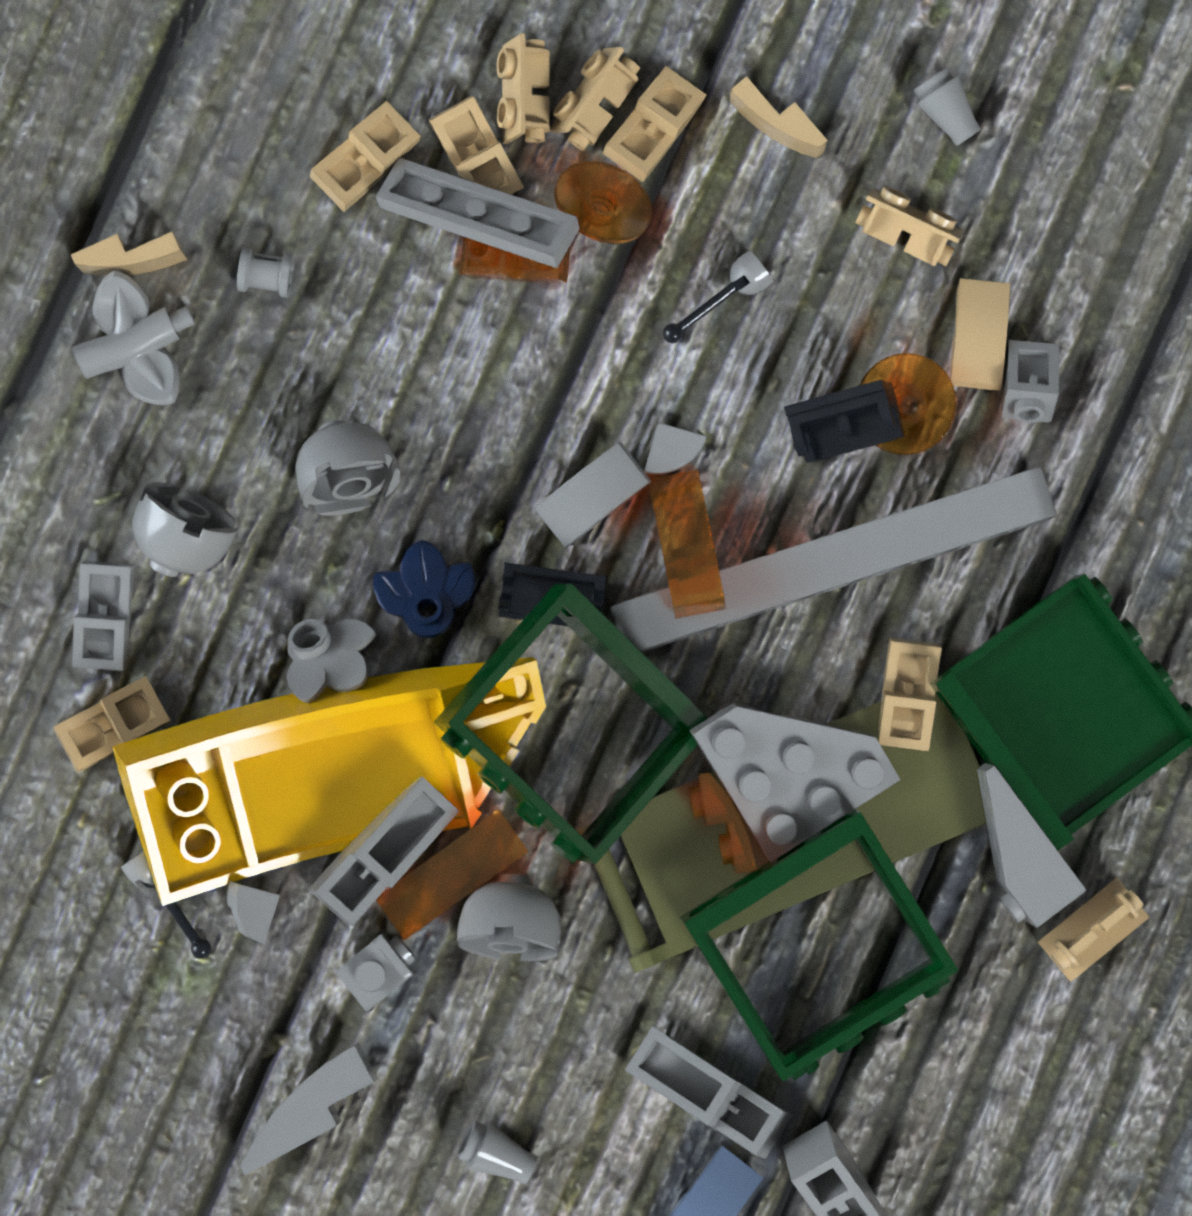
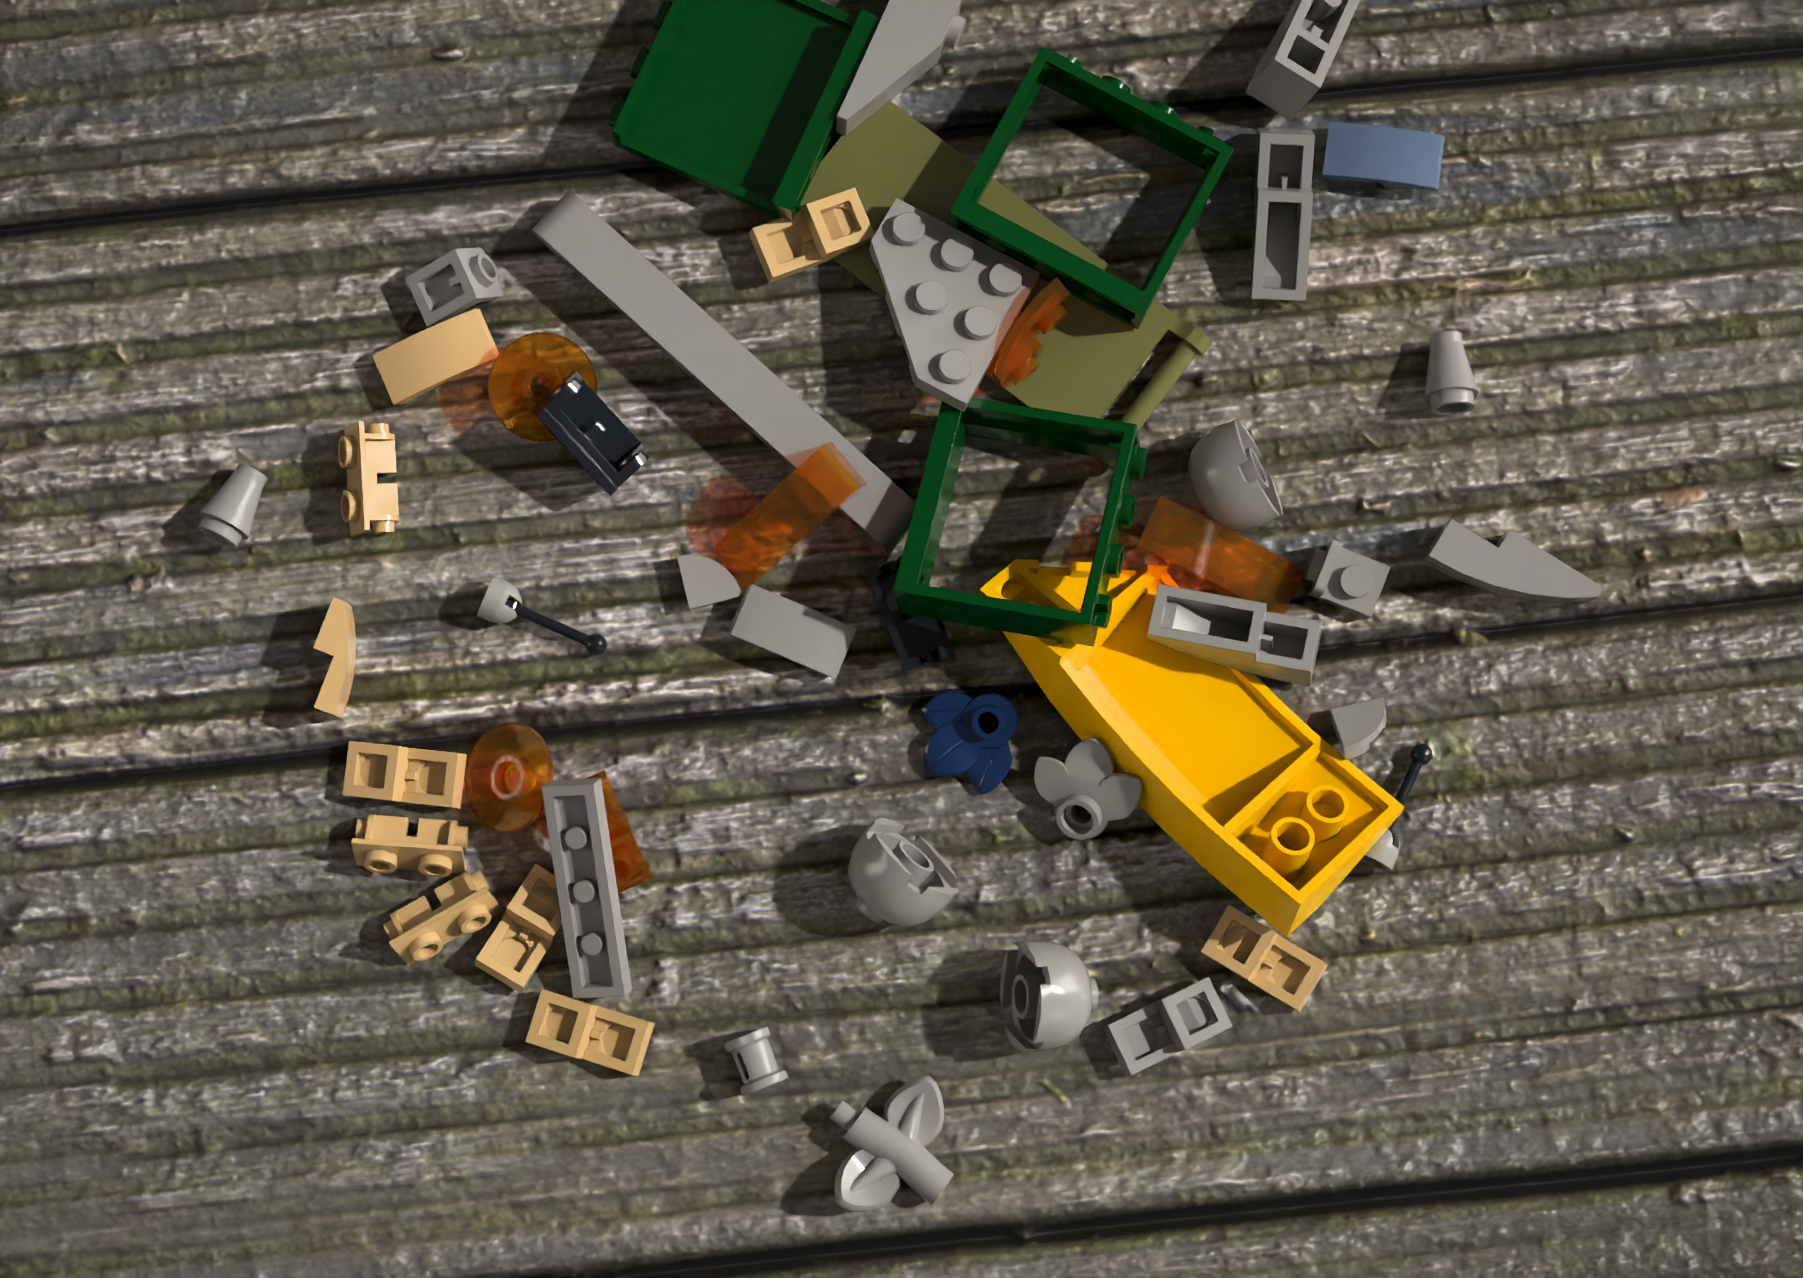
camera: 125 degrees left, 0 degrees up
tan slope [71,232,187,276] -> none

